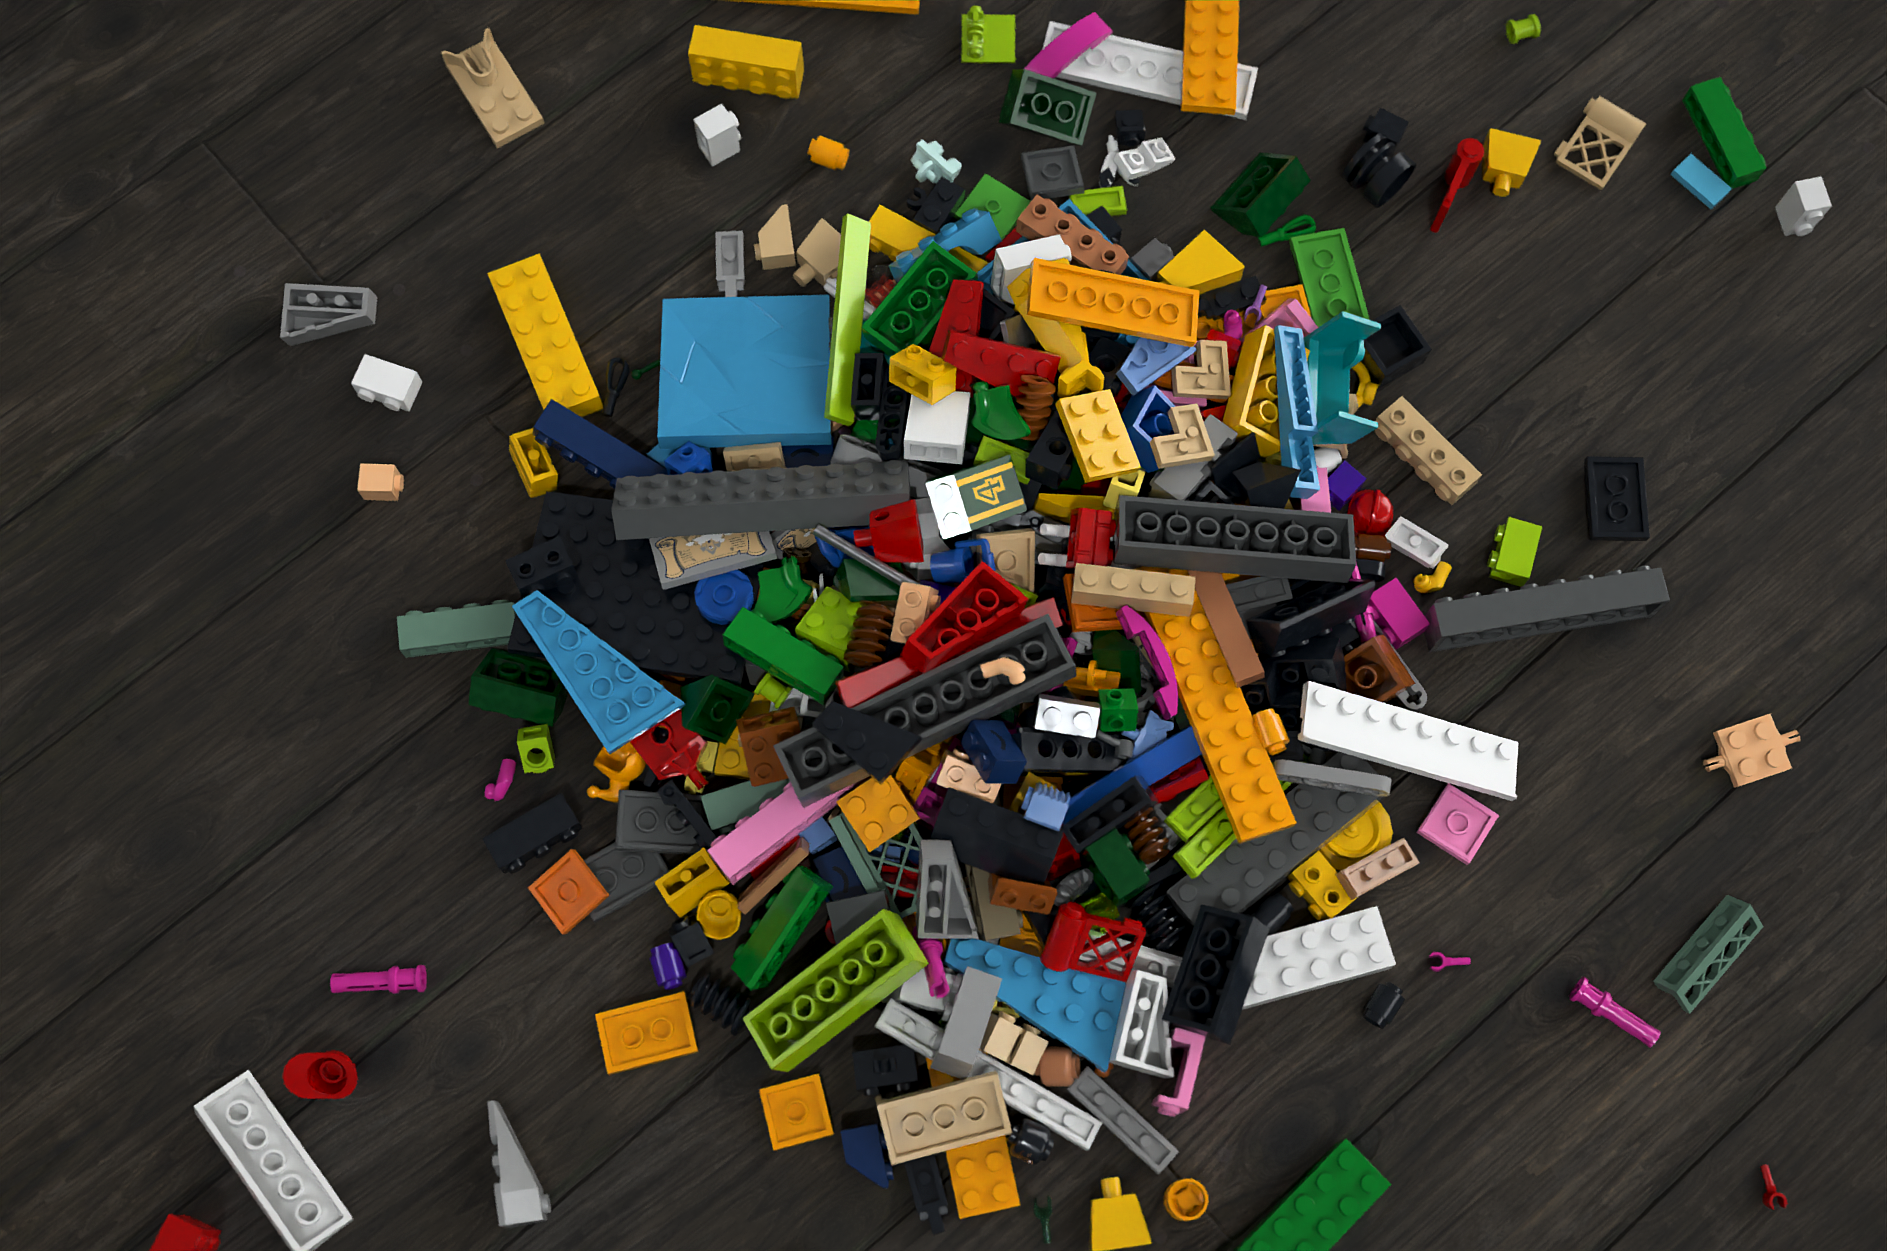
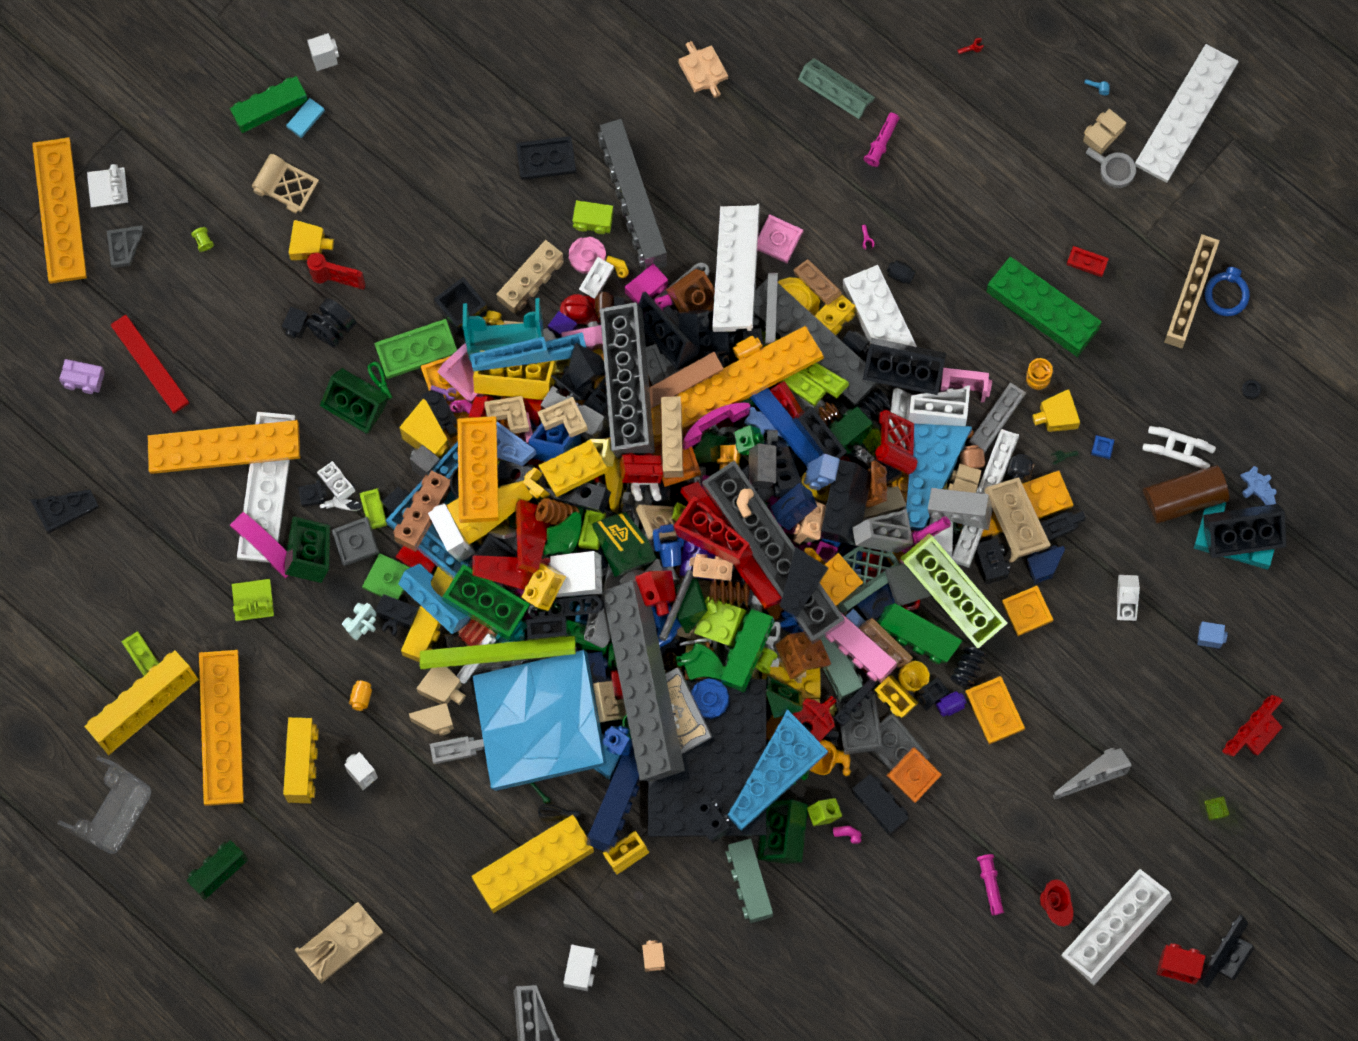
camera: 95 degrees left, 0 degrees up
none -> bright pink tile [569,237,606,274]

